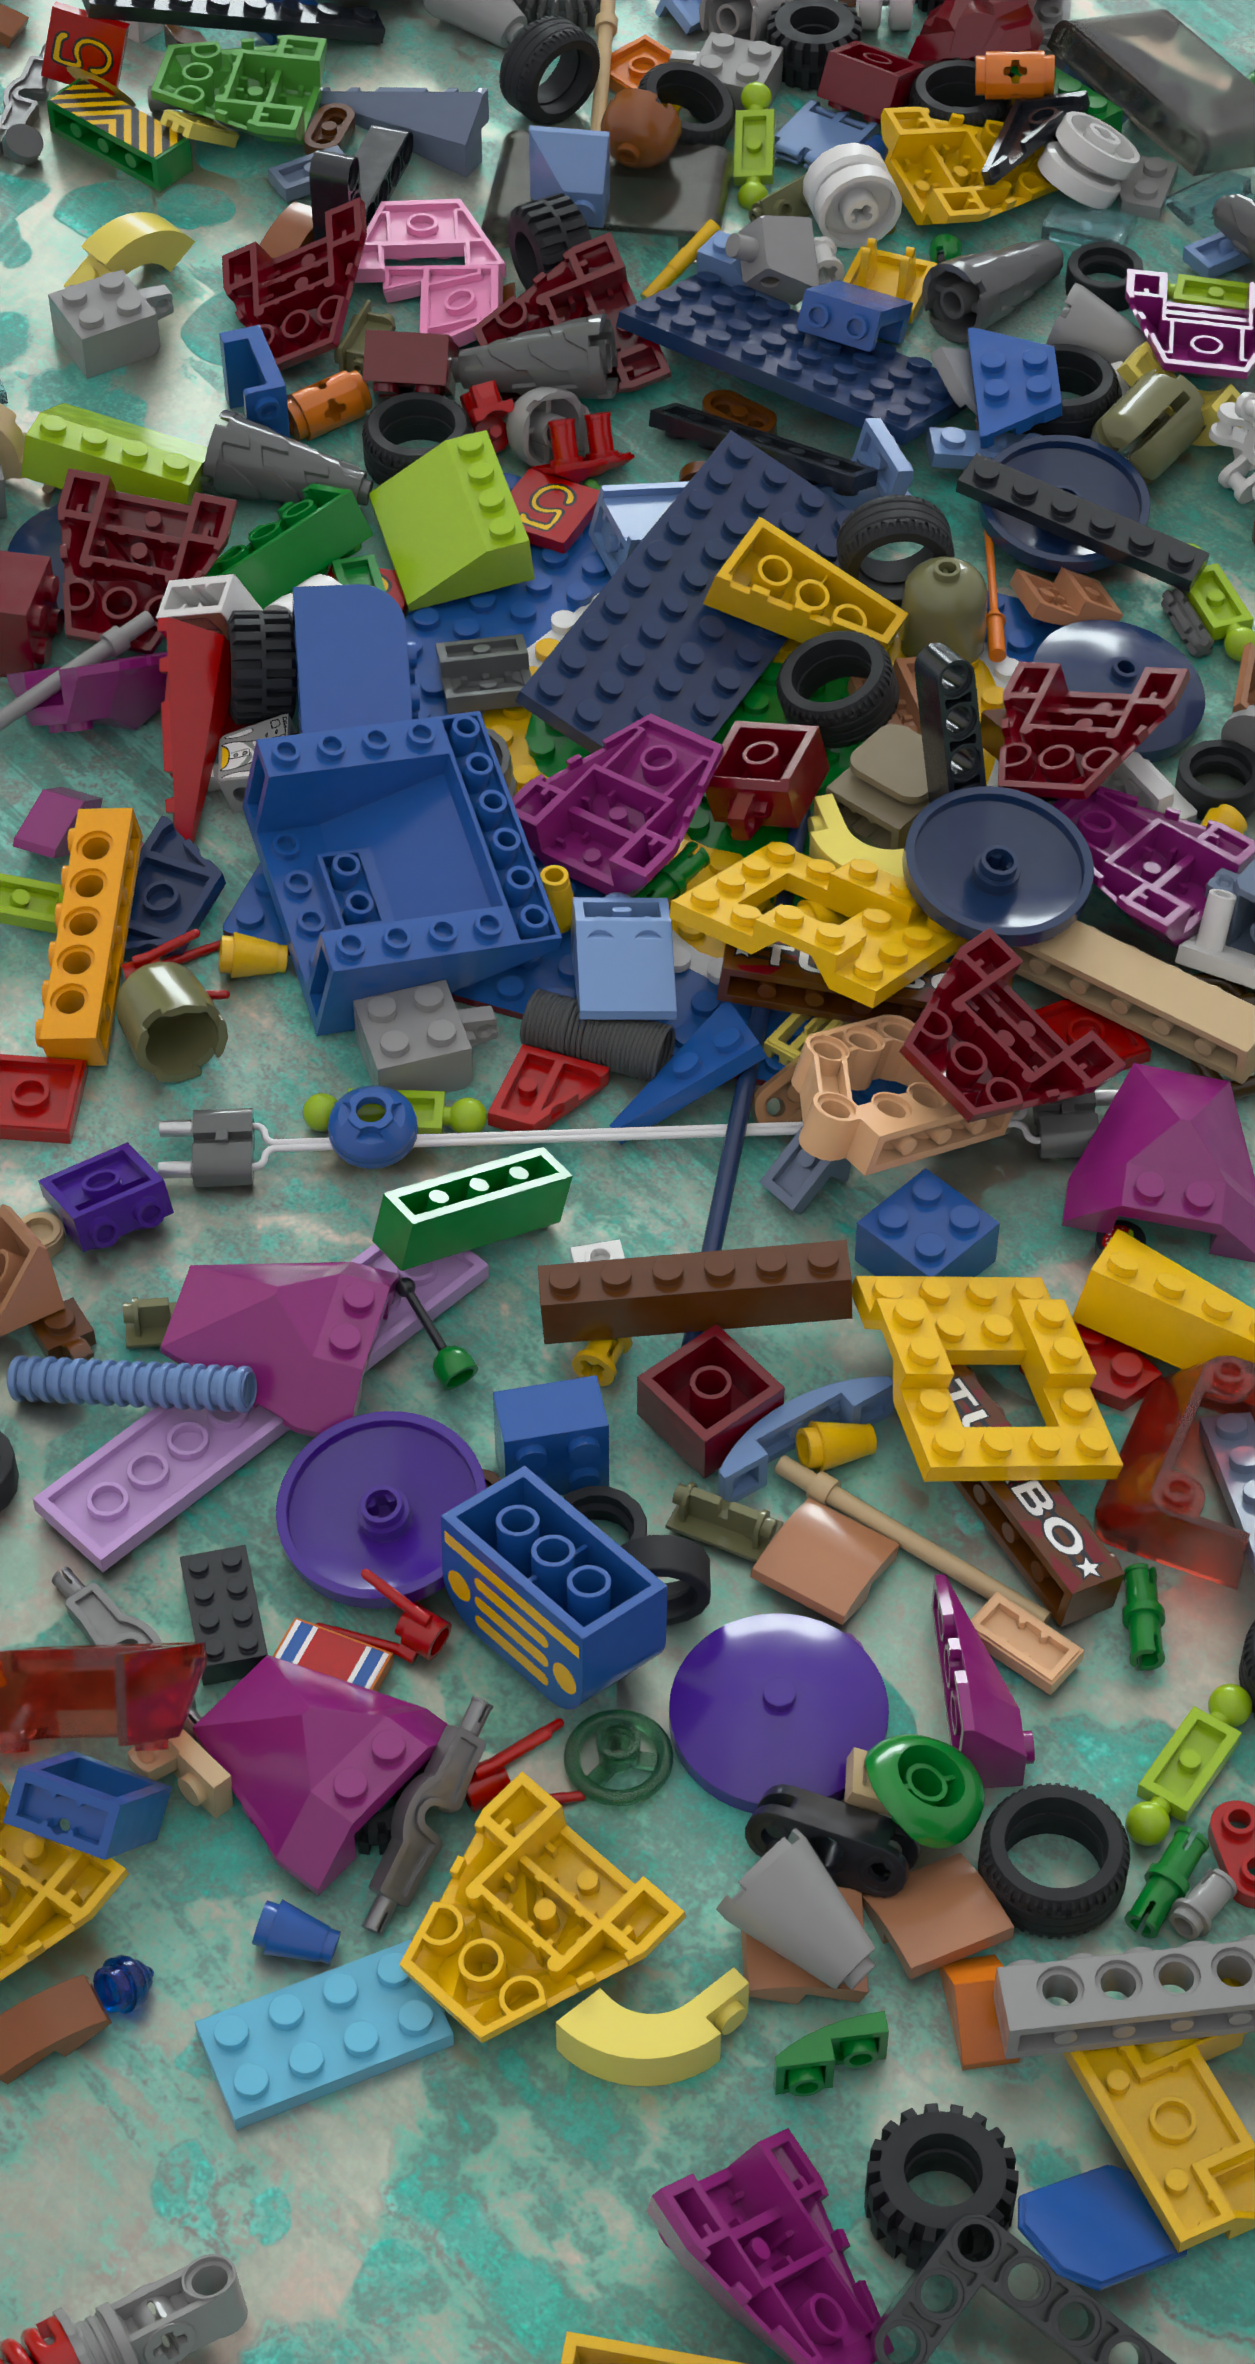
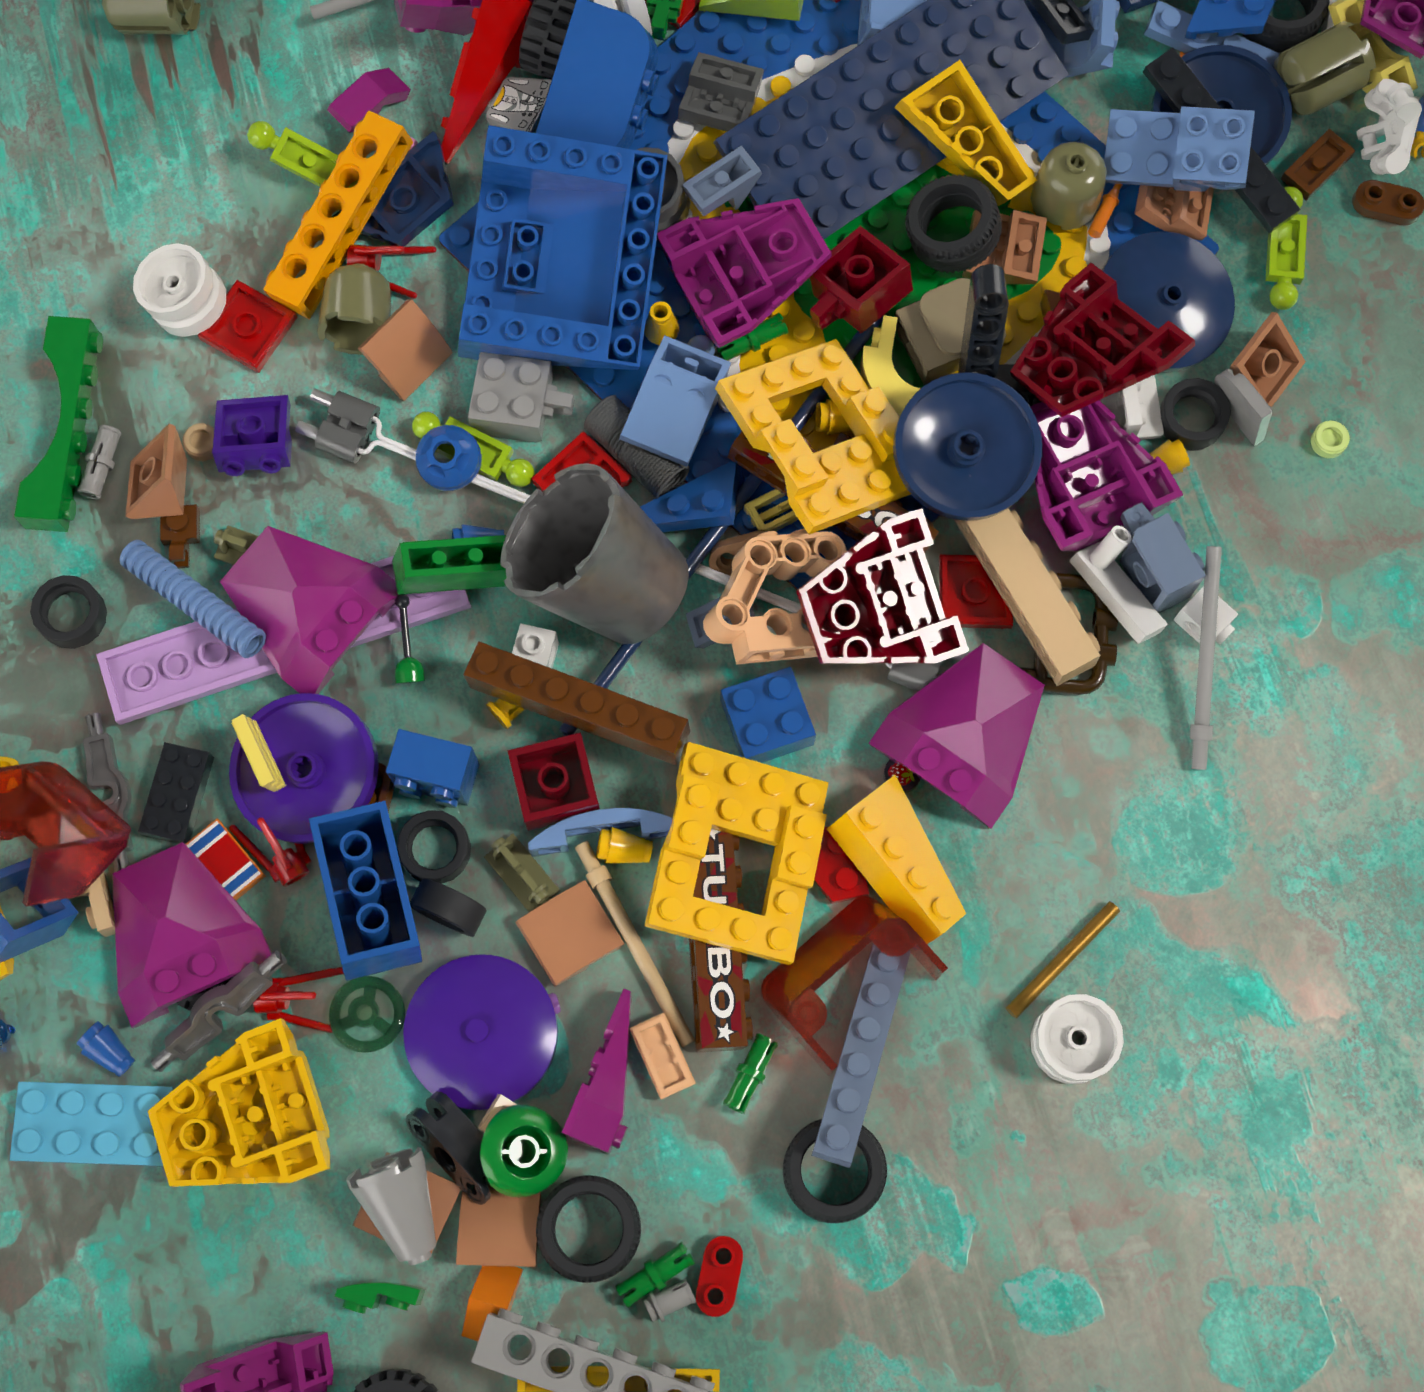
camera: 25 degrees right, 25 degrees up
yellow cone [218,932,288,979] -> none
light yellow arch [556,1967,749,2086] -> none
black tyre [836,495,955,607] -> none
lime plate [1125,1684,1252,1846] -> none
dark grey axle [1161,588,1214,658] -> none
none -> light yellow tile [231,714,286,792]
none -> nougat slope [357,299,453,401]
none -> flat silver cone [501,463,689,644]
none -> sand blue slope [683,146,762,216]
none -> medium blue piece [1104,106,1255,192]
none -> reddish brown plate [1281,128,1356,201]

